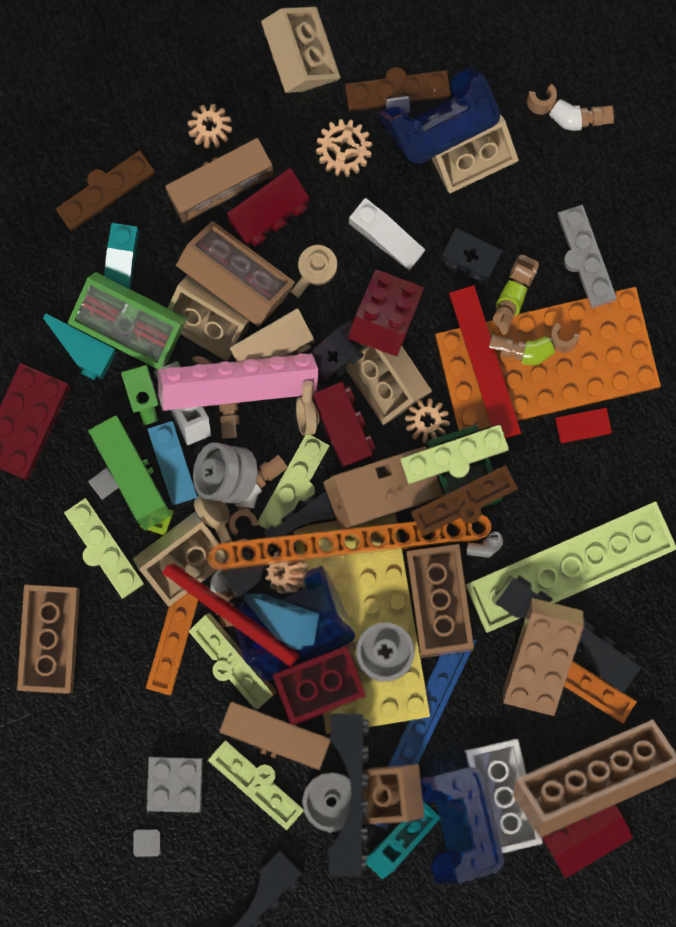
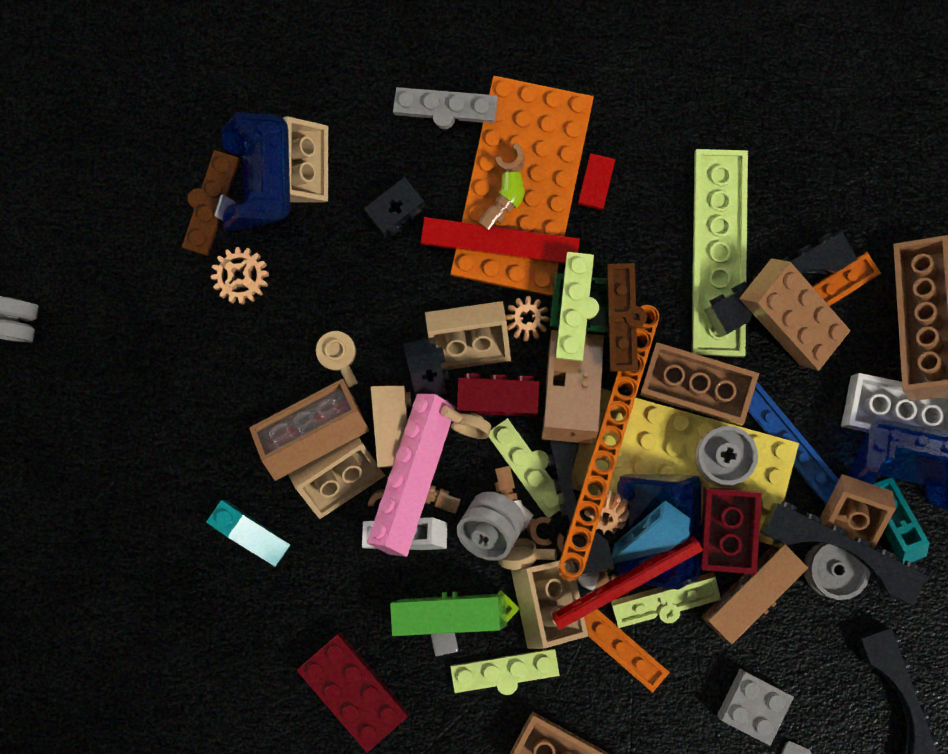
camera: 65 degrees left, 0 degrees up
teal slope [43,314,117,380] -> none
reddish brown hinge [56,151,155,231] -> none
brick [68,272,187,370] -> none
bright green torso [121,364,159,425] -> none
dark azure slope [148,421,197,505] -> none
medium nougat brick [165,138,273,223] -> none
light nougat gear [188,104,232,149] -> none
yellowish green hinge [208,740,304,830] -> none
dark red slope [227,168,309,247] -> none
tan slope [261,7,340,93] -> none
dark red brick [348,270,424,357] -> none
white slope [349,198,425,271] -> none
light grey arm [466,532,503,557] -> none
medium nougat piece [493,255,539,335] -> none
medium nougat piece [527,84,614,131] -> none

